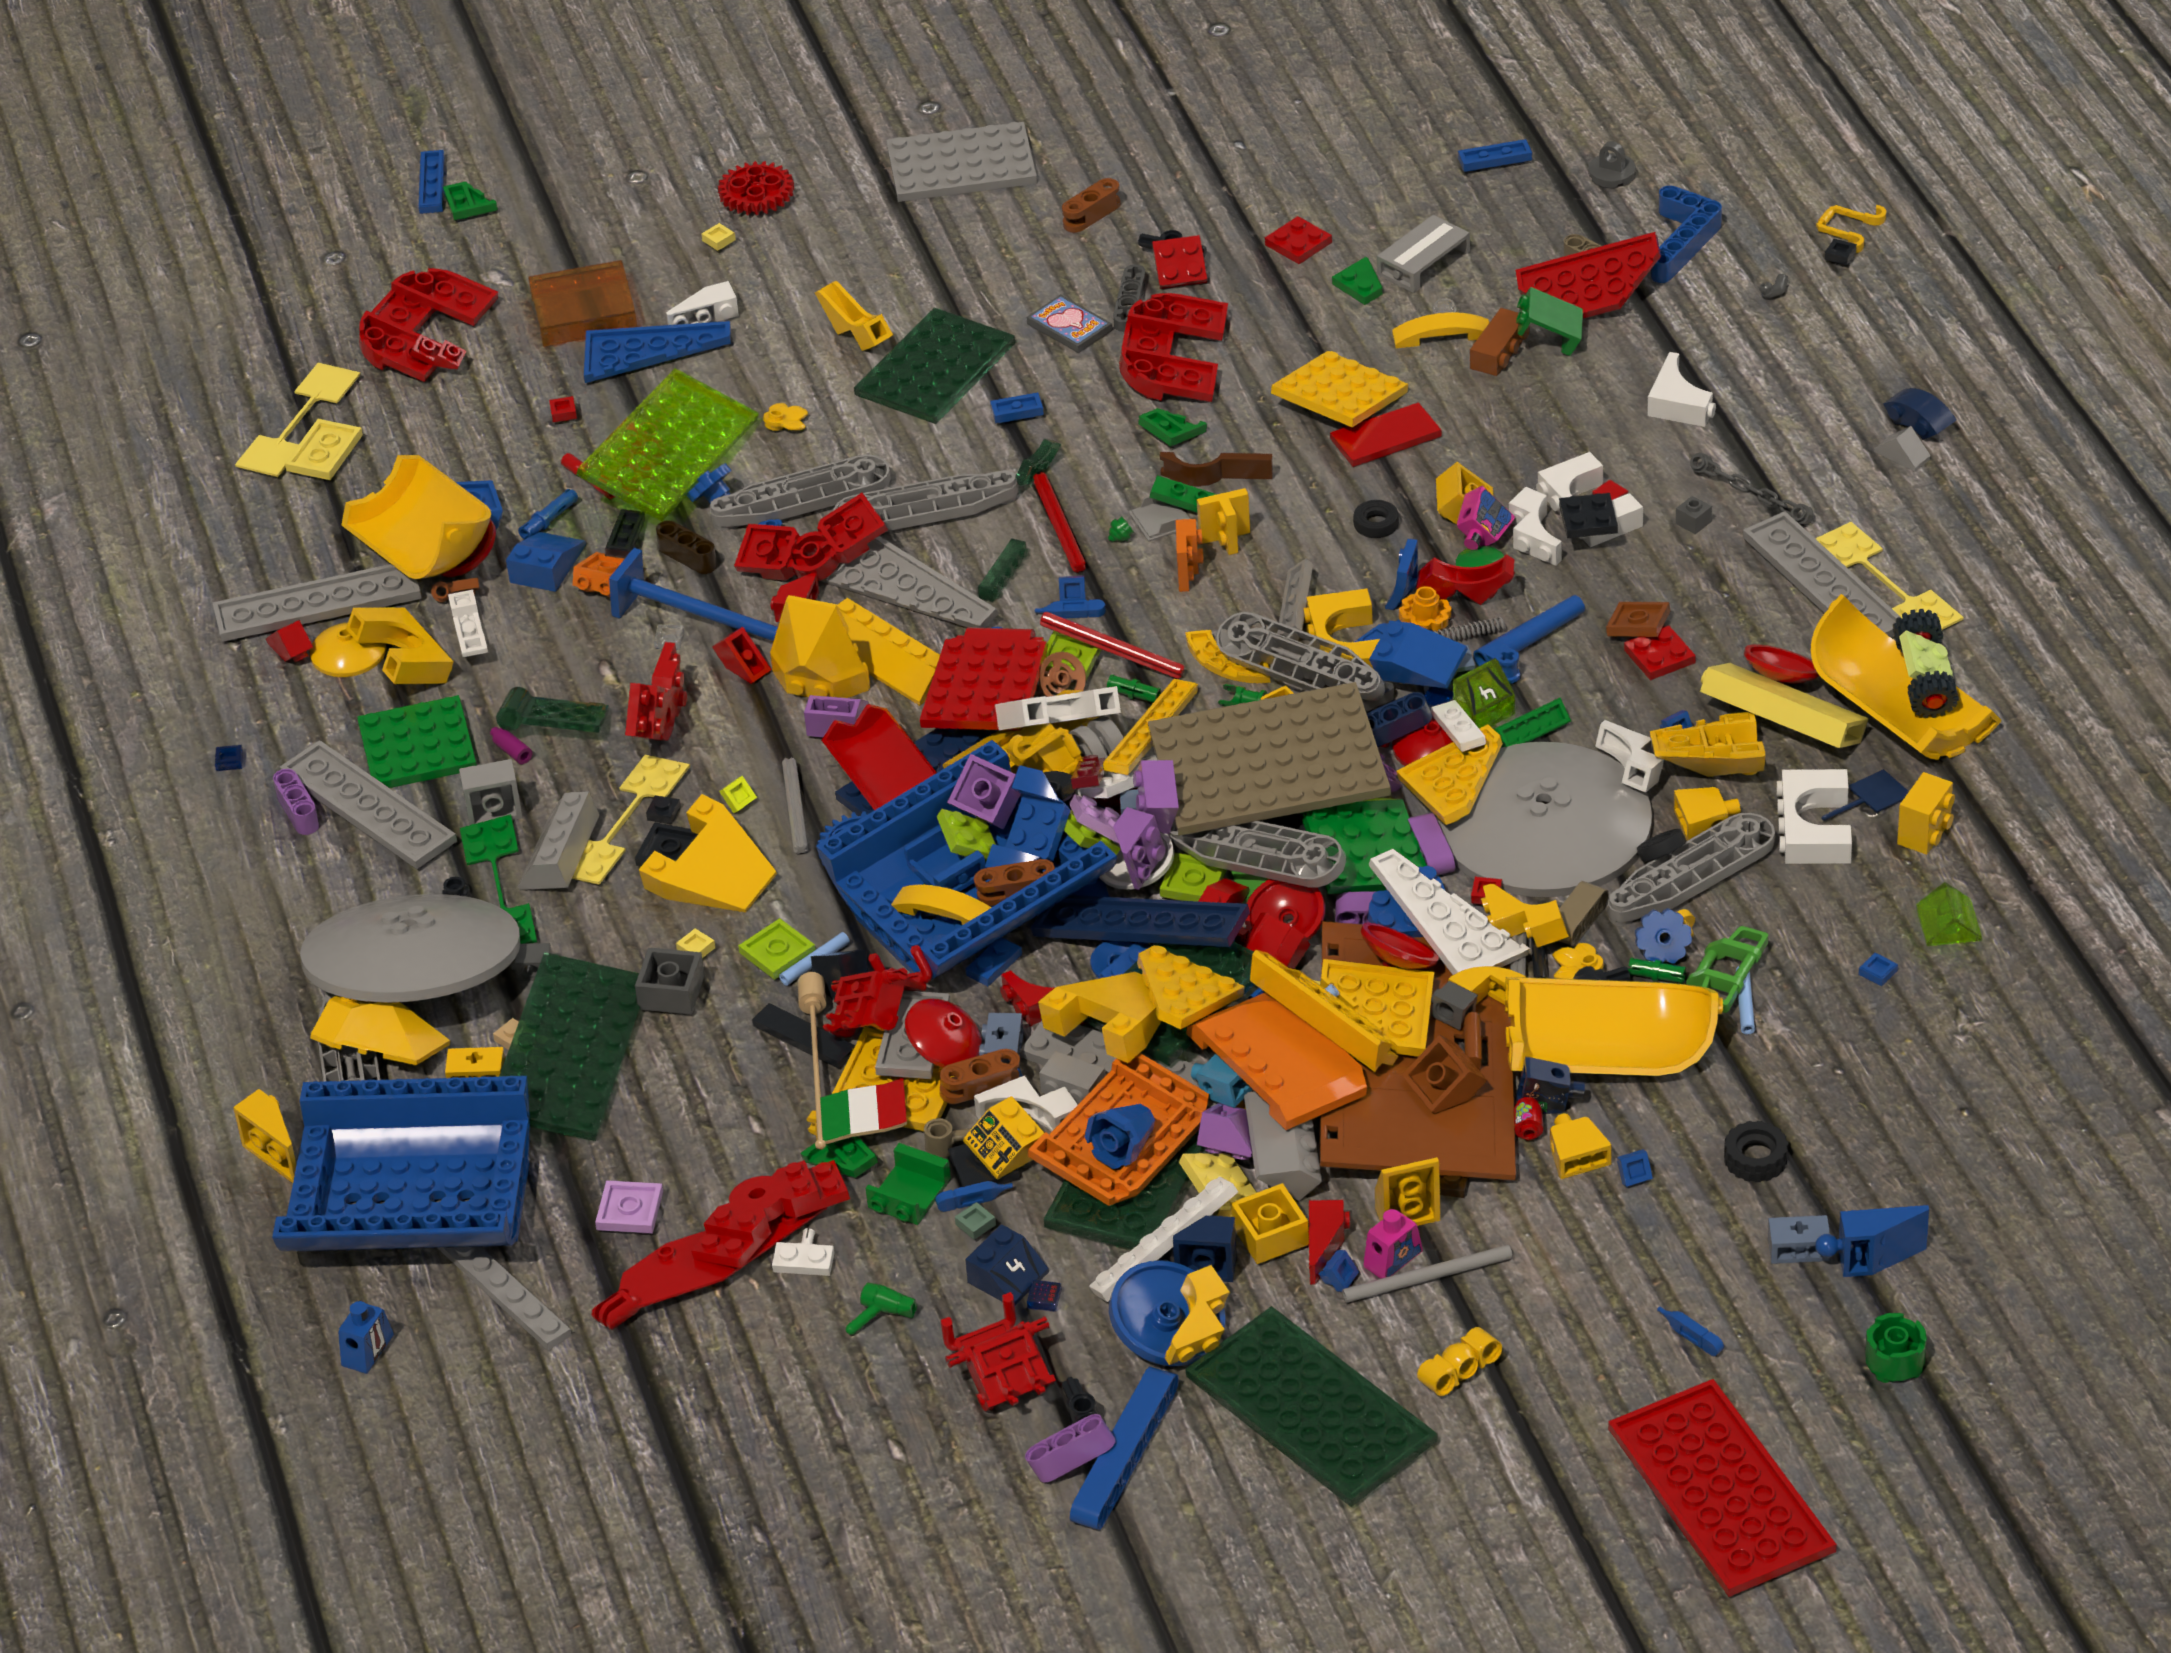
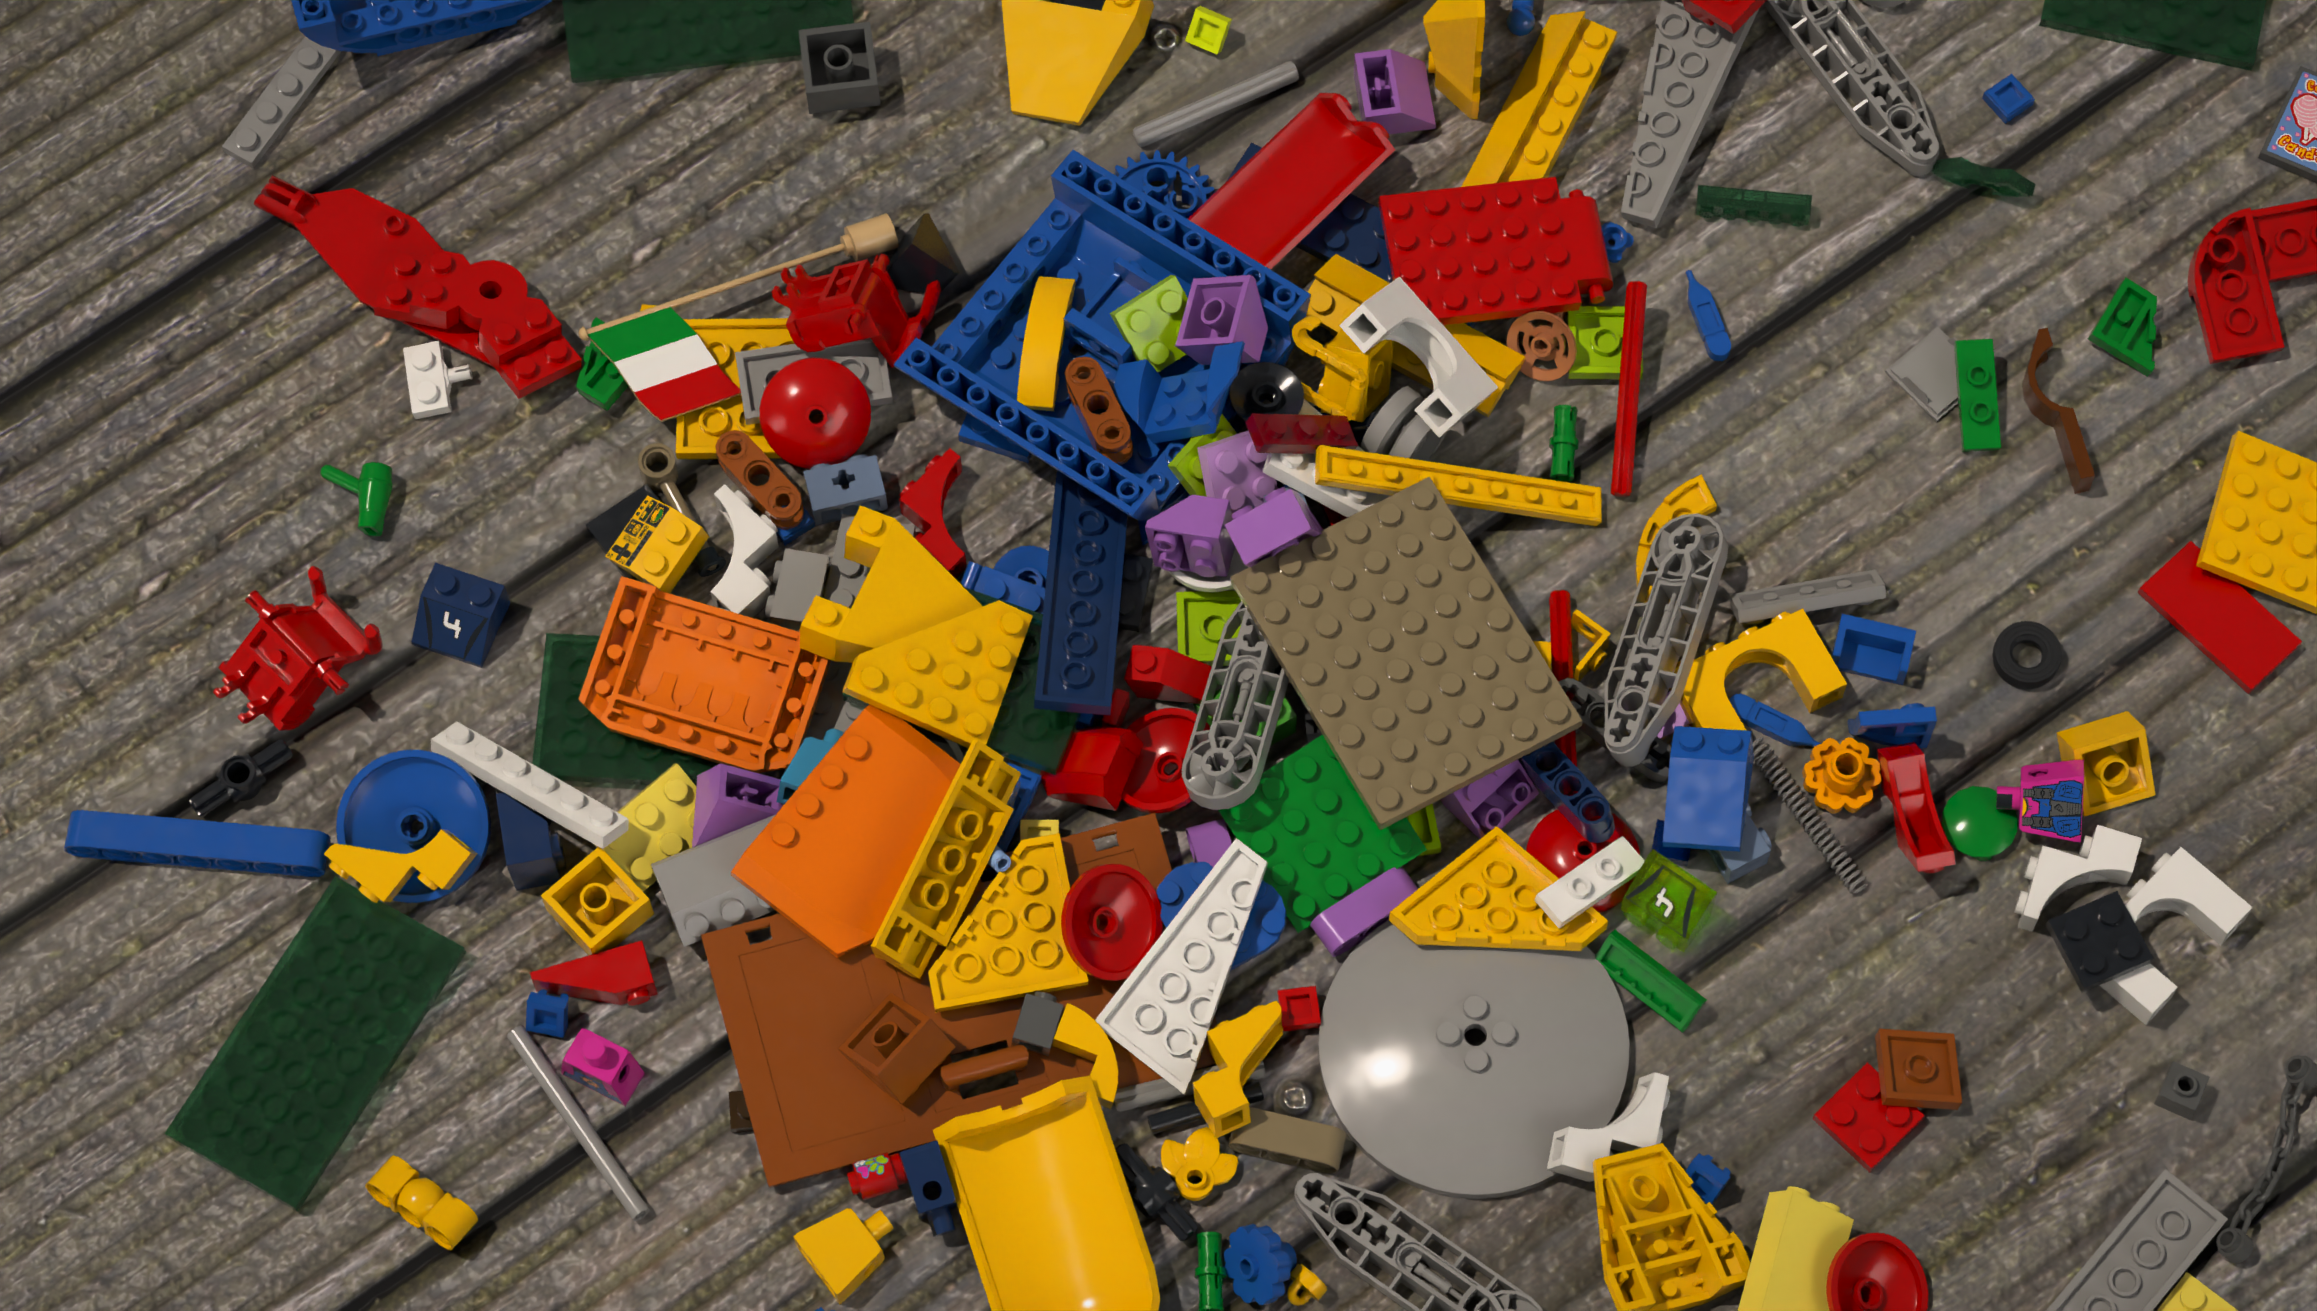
camera: 70 degrees right, 25 degrees up
lavender plate [595,1180,663,1233] -> none
light yellow plate [676,928,715,958] -> none
lime plate [738,918,816,980] -> none
black tile [752,1003,855,1069] -> none
light blue piece [779,932,850,986] -> none
green panel [866,1143,951,1225] -> none
blue piece [935,1181,1013,1212] -> none
sand green plate [955,1202,996,1240] -> none
blue plate [990,392,1044,424] -> none
medium lavender beam [1025,1414,1115,1483] -> none
clear blue tile [1027,1280,1062,1311] -> none
red axle [1033,472,1086,573] -> none
blue tile [1059,576,1086,601] -> none
blue cone [1084,1104,1155,1169] -> none
green plate [1108,516,1134,542] -> none
orange plate [1176,519,1203,592] -> none
yellow bracket [1197,488,1250,555] -> none
green piece [1218,684,1267,707] -> none
yellow slope [1375,1157,1440,1226] -> none
blue axle [1473,595,1585,684] -> none
red tile [1592,480,1628,500] -> none
black tyre [1637,829,1686,862] -> none
yellow torso [1674,787,1741,841] -> none
none -> blue panel [1831,614,1916,685]
none -> blue tile [1982,73,2035,124]

